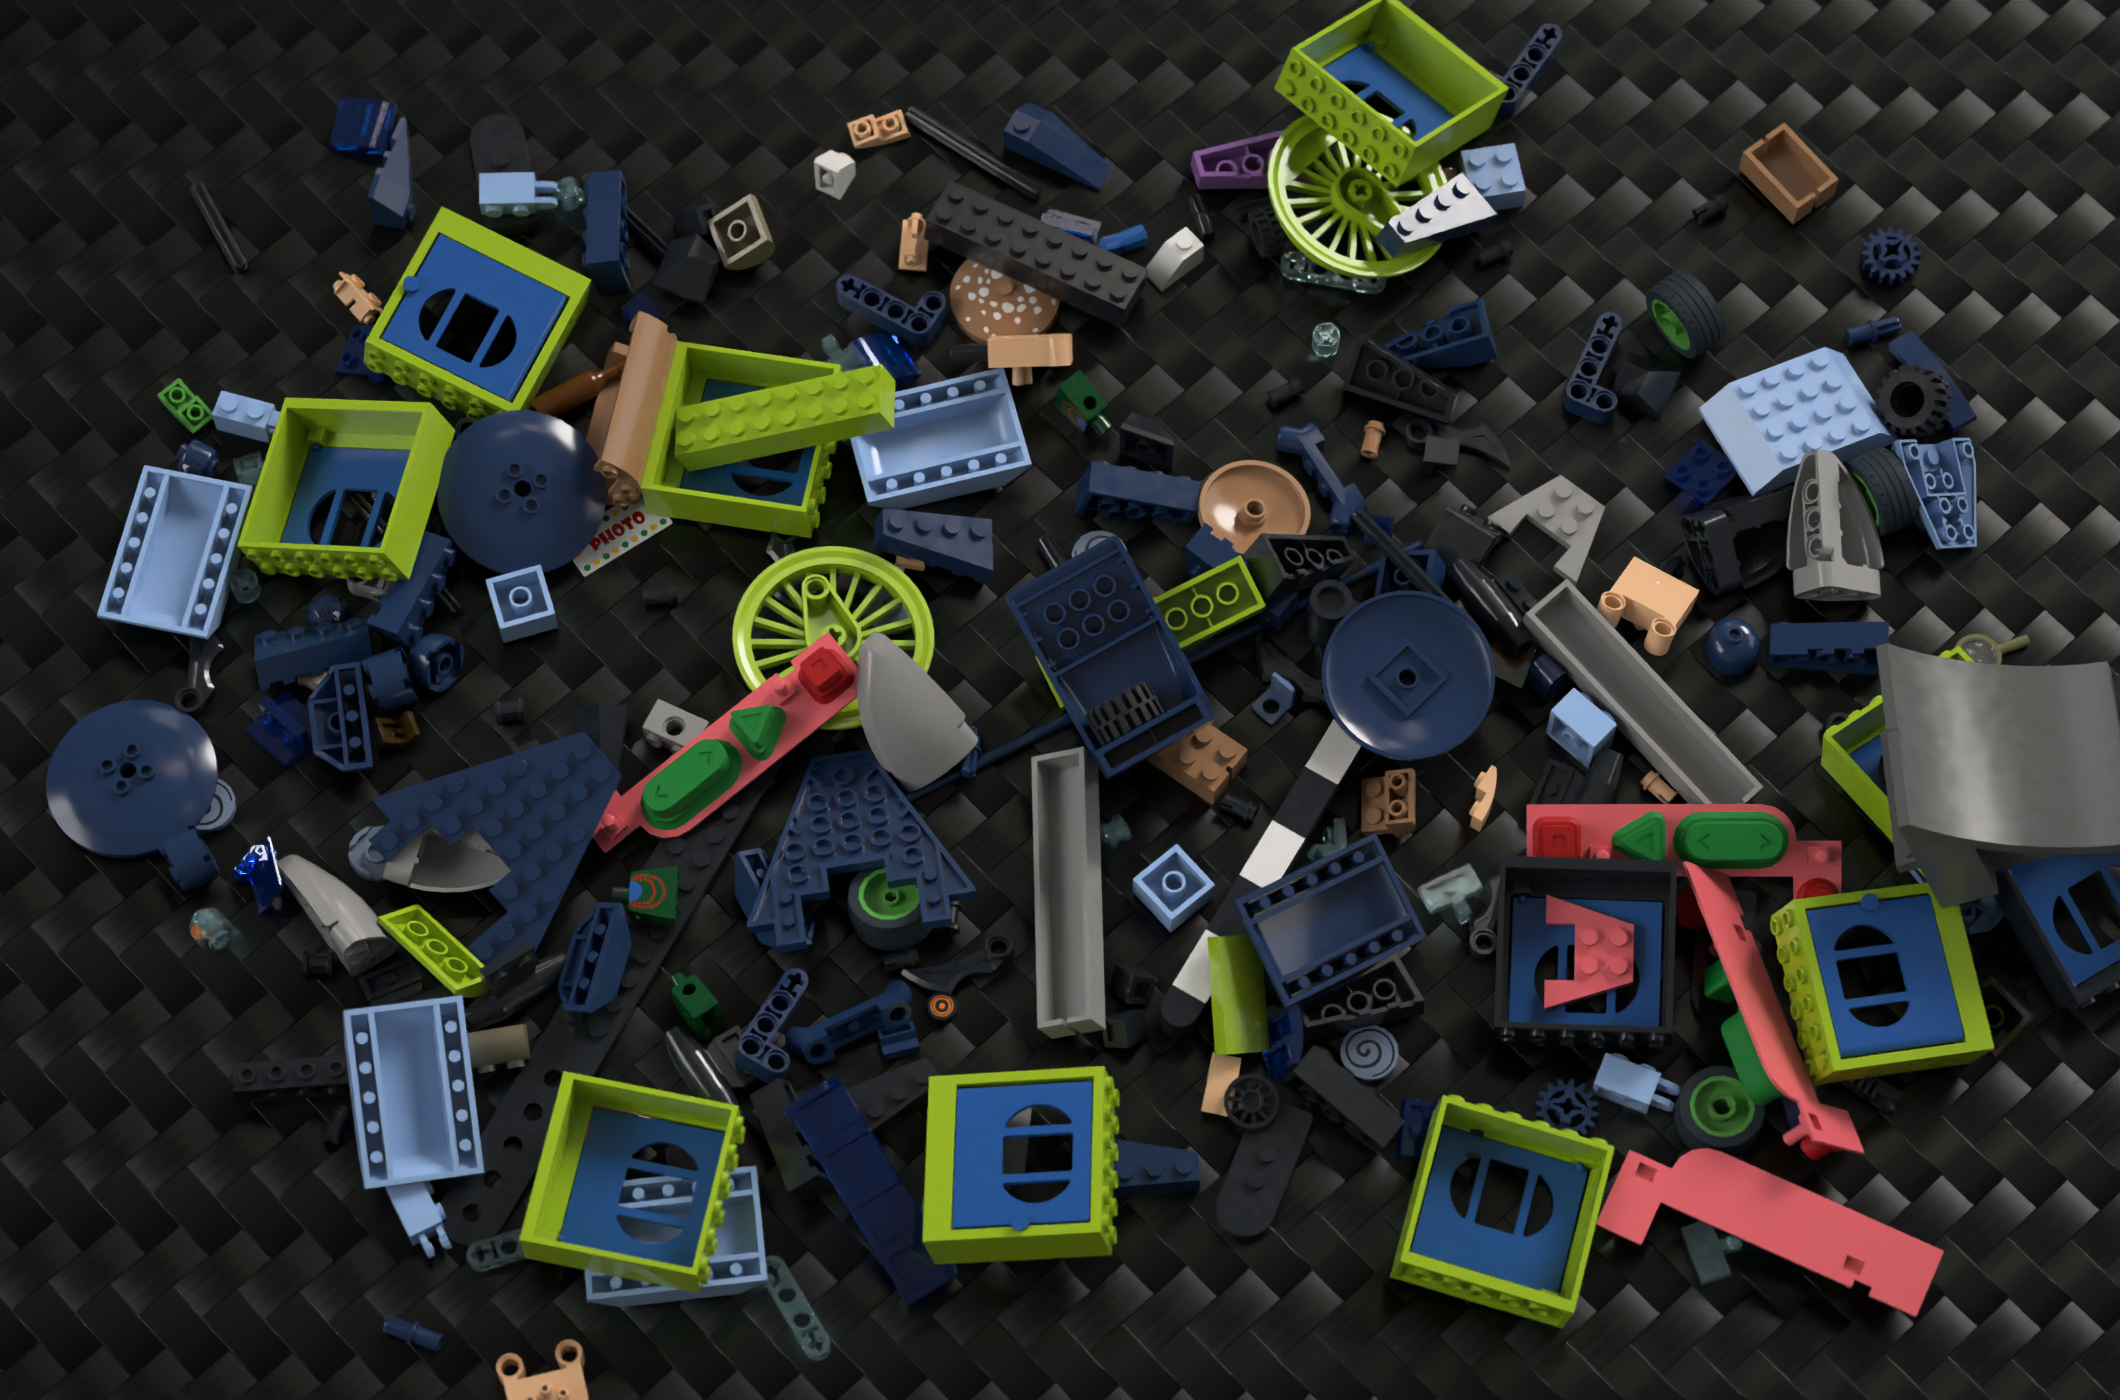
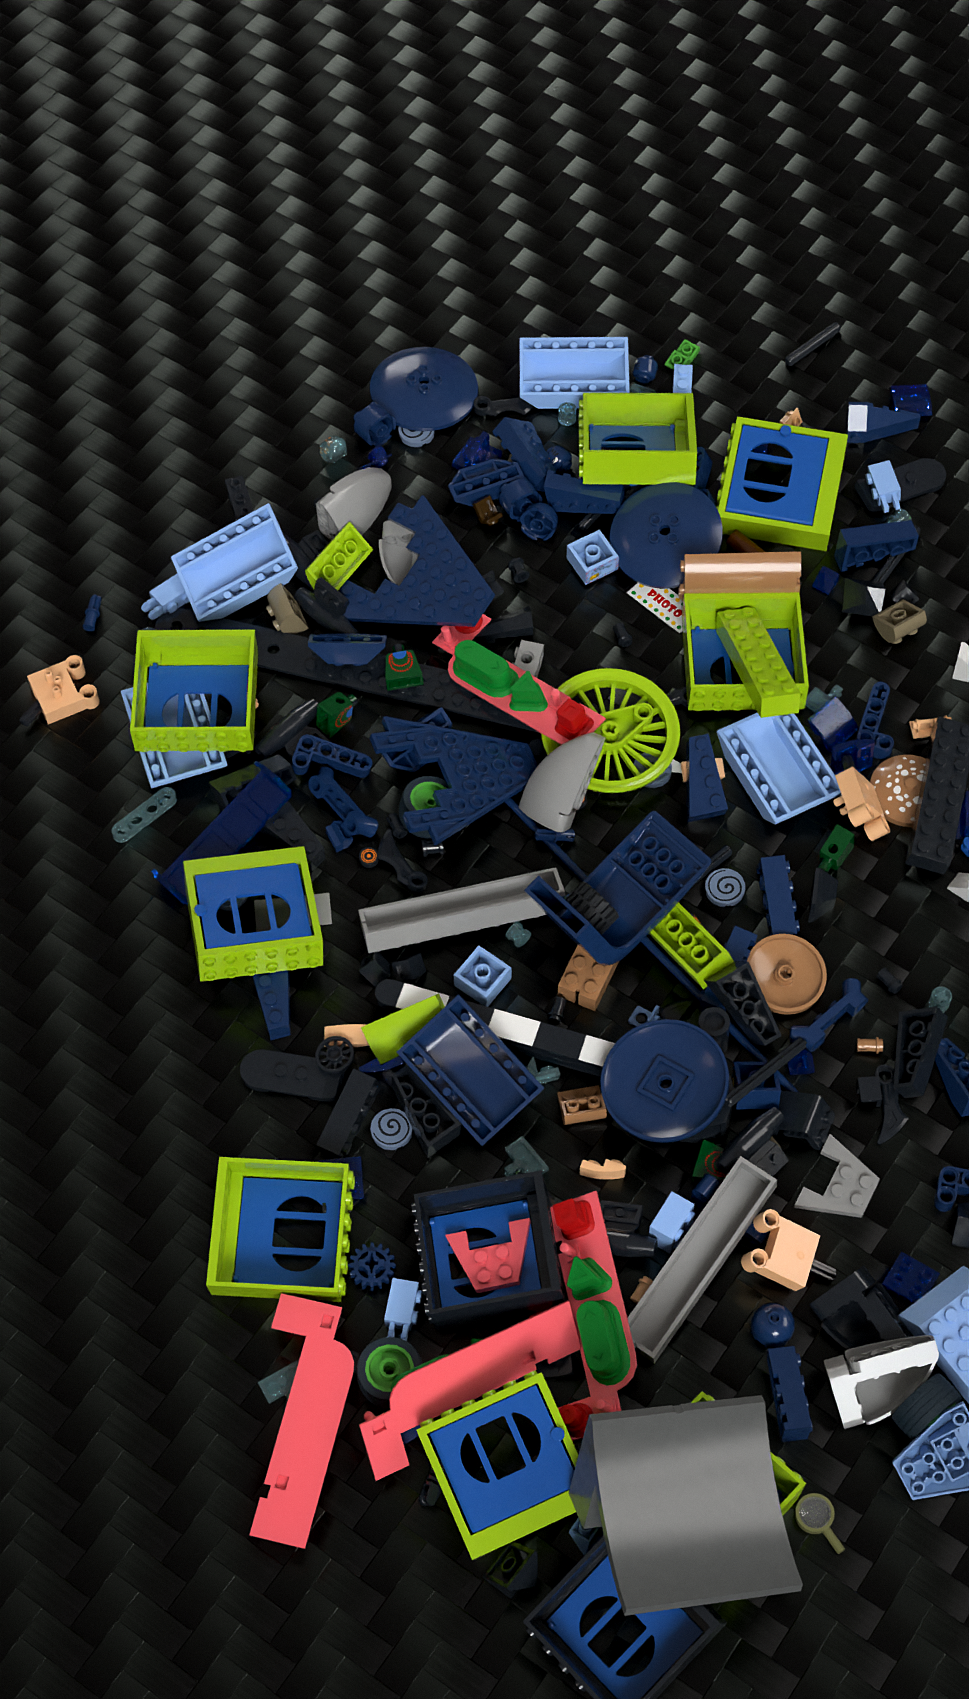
camera: 80 degrees right, 5 degrees down
none -> clear blue slope [830,739,875,775]

